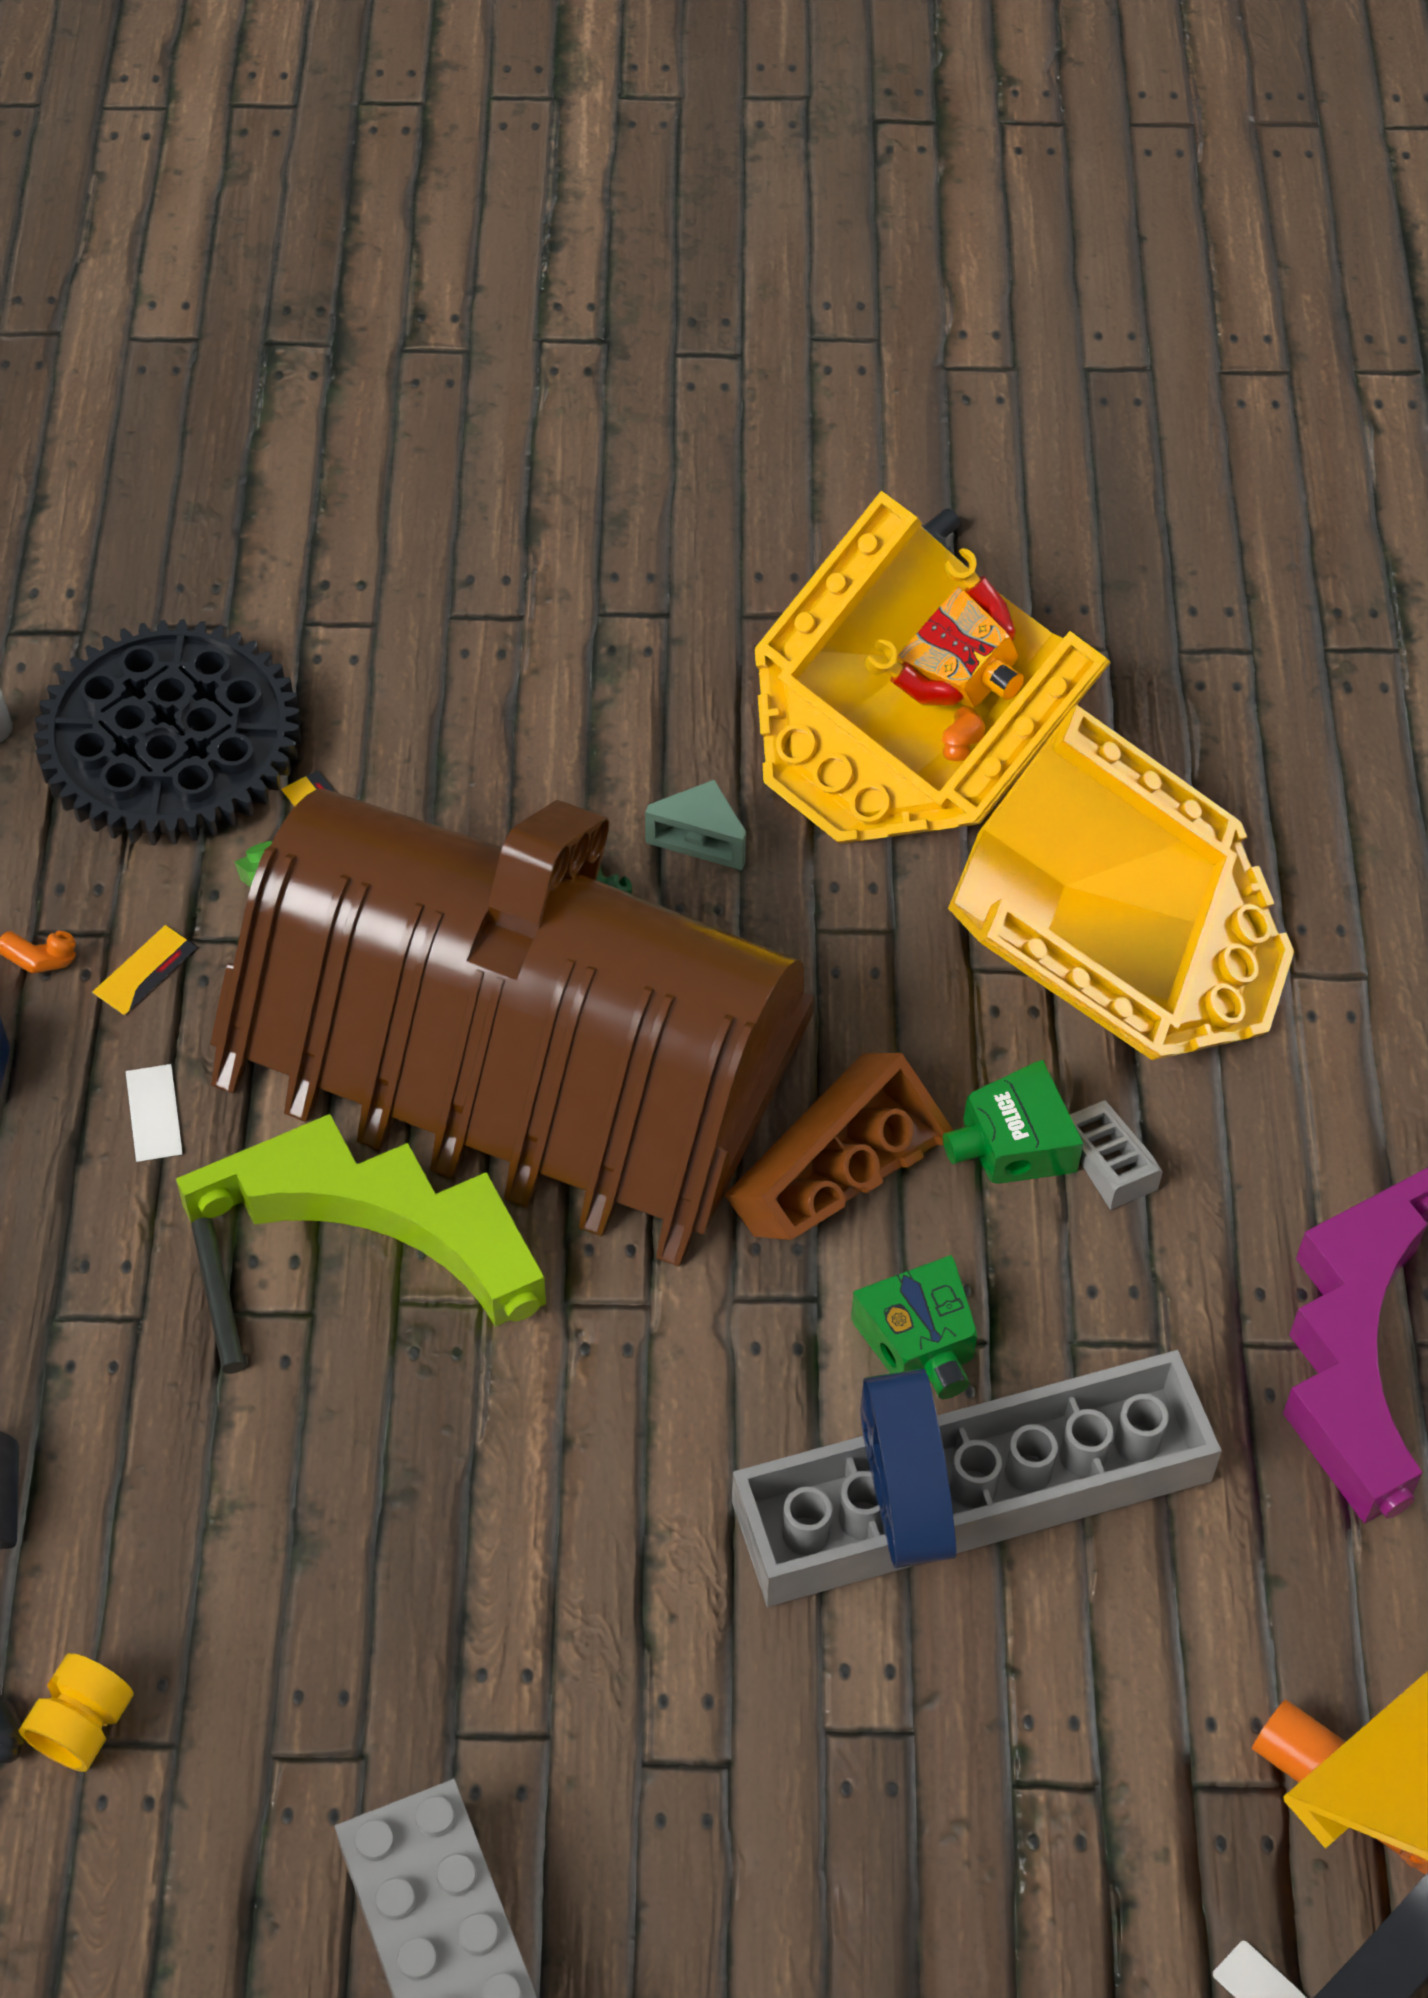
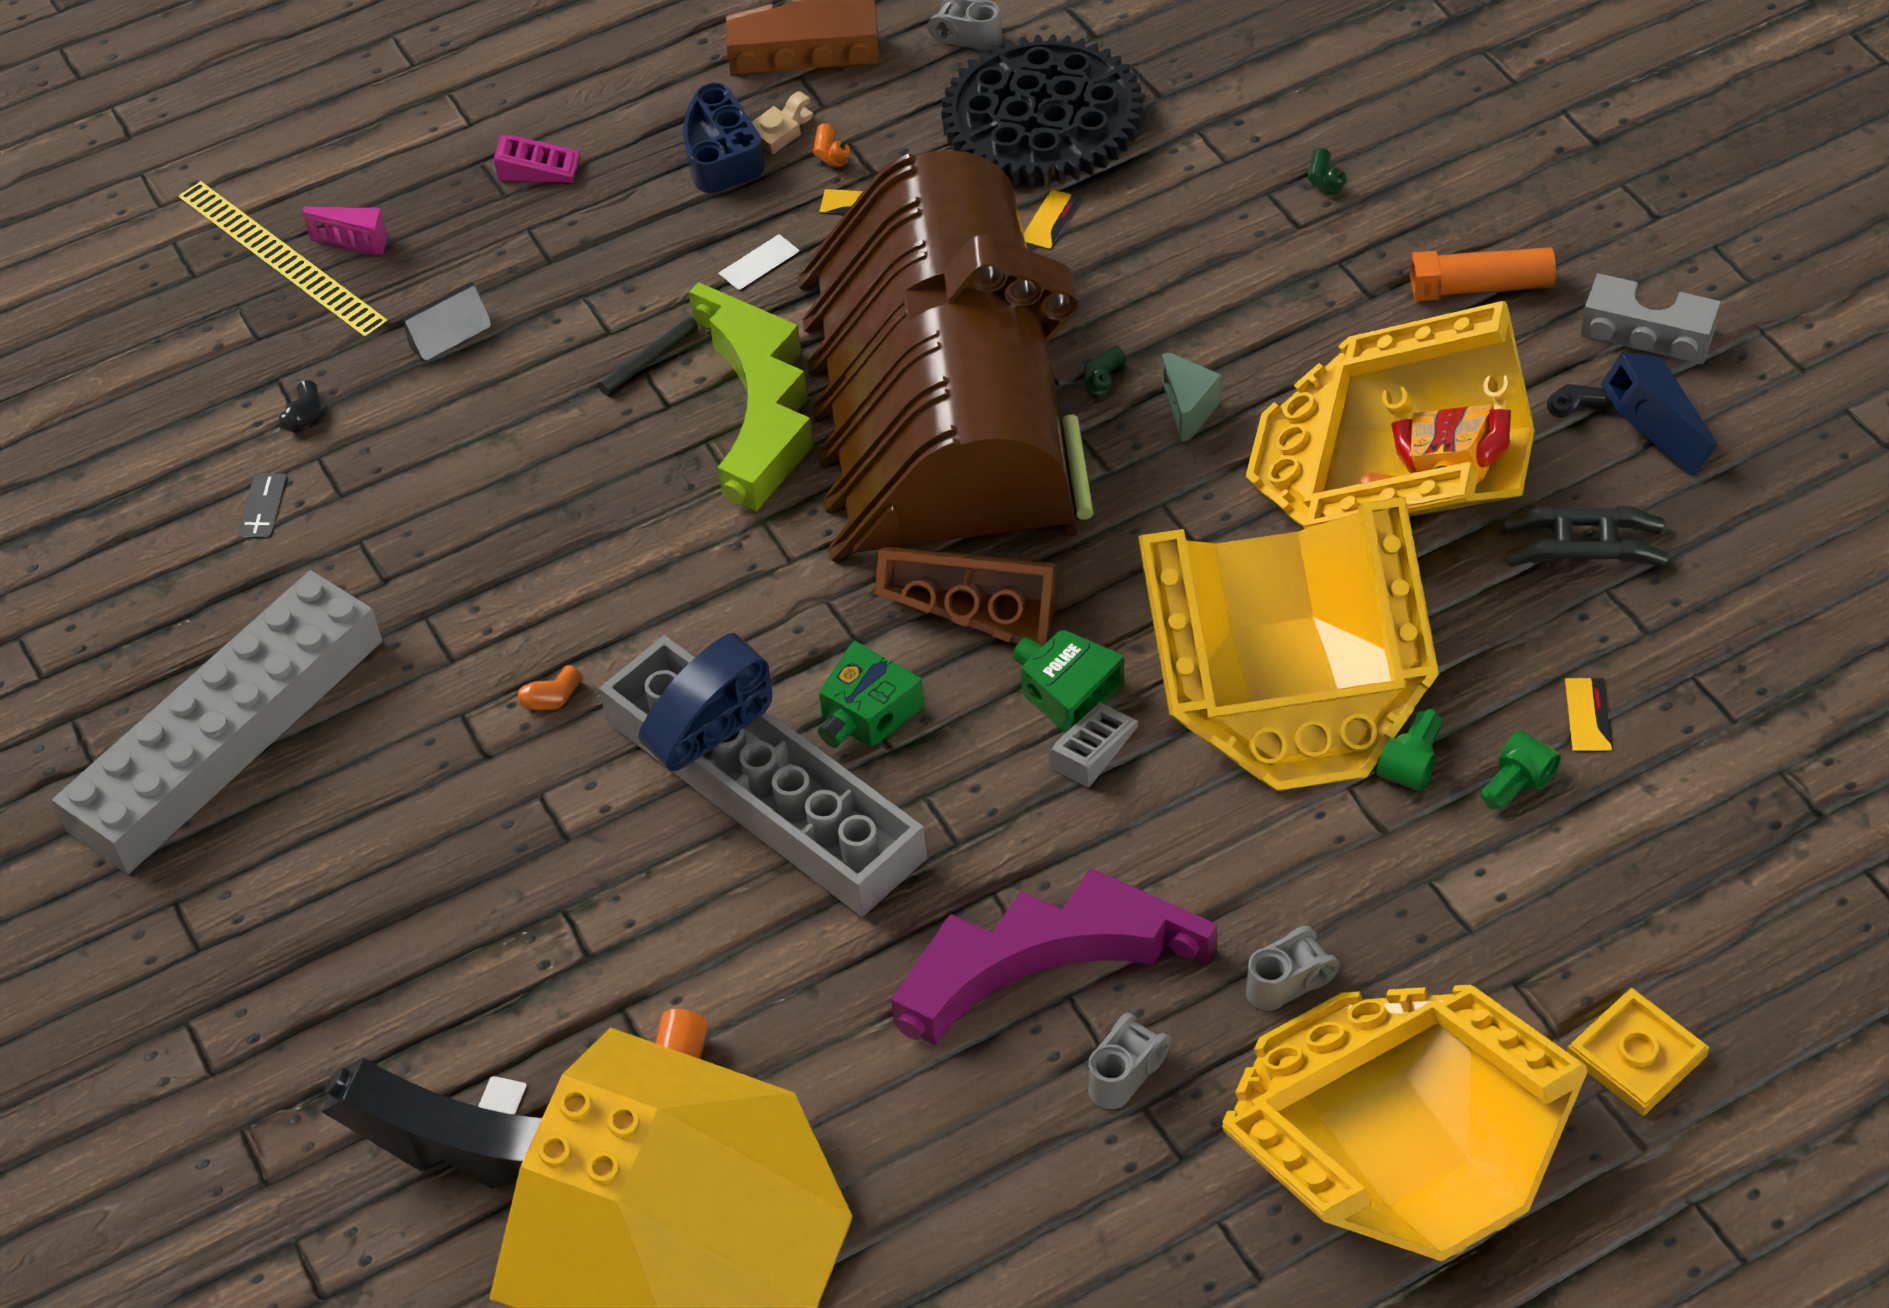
camera: 65 degrees right, 5 degrees down
yellow wheel [18,1653,134,1772] -> none
none -> dark grey sticker [238,473,286,537]
none -> orange arm [517,665,583,711]
none -> dark green arm [1308,148,1347,195]
none -> green axle [1377,709,1443,792]
none -> orange piece [1410,247,1556,302]
none -> green axle [1480,730,1561,810]
none -> pearl dark grey piece [1504,506,1668,568]
none -> yellow sticker [1565,678,1612,751]
none -> light grey arch [1581,273,1721,364]
none -> dark blue slope [1601,352,1718,475]

